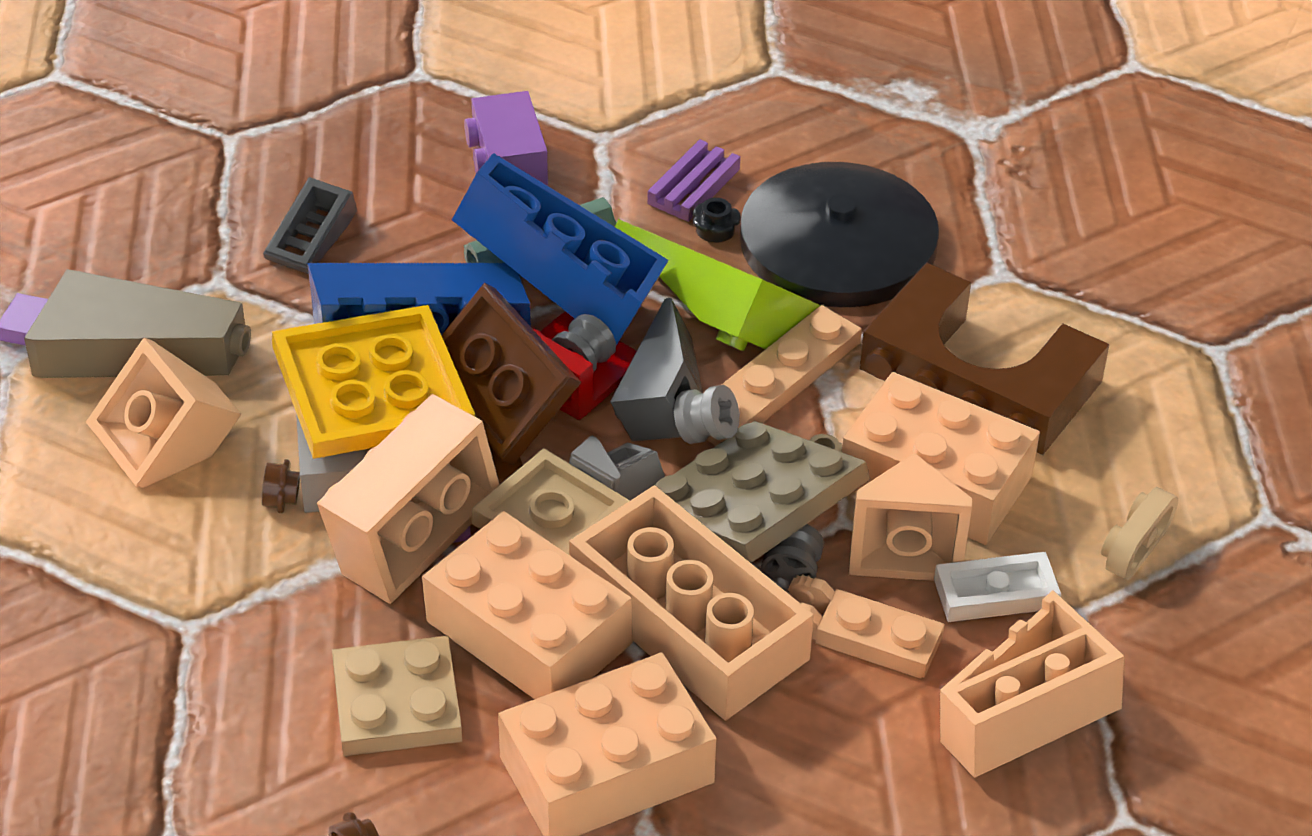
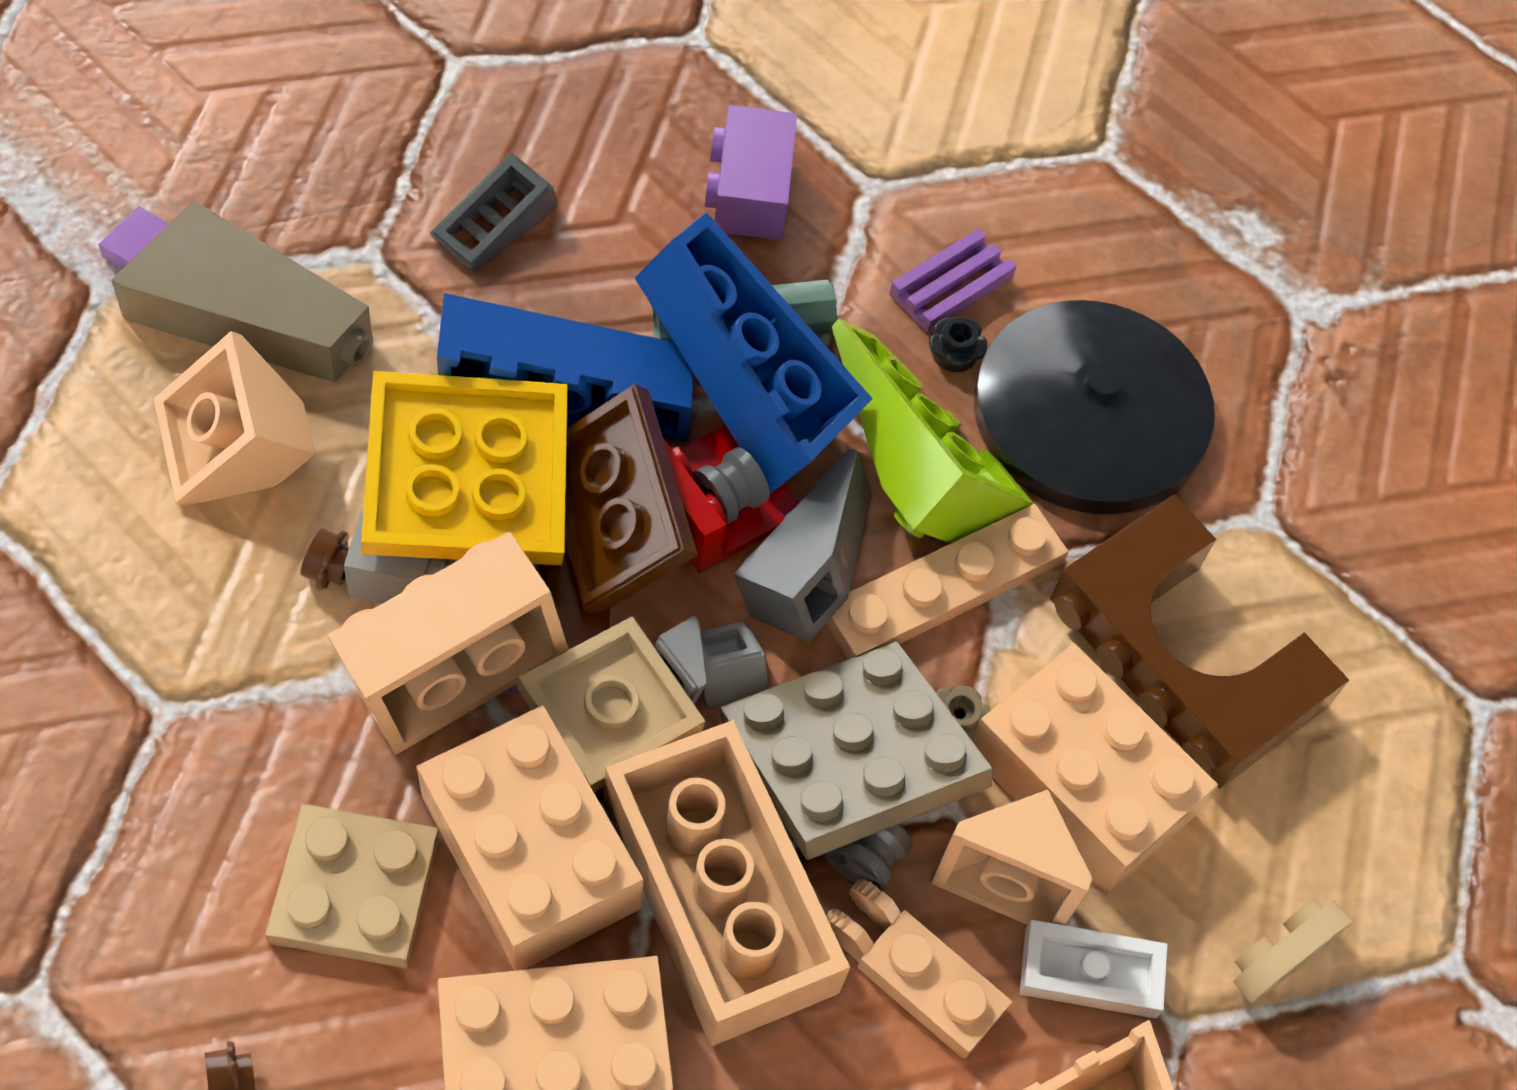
camera: 10 degrees right, 15 degrees up
light grey wheel [674,385,740,444] -> none

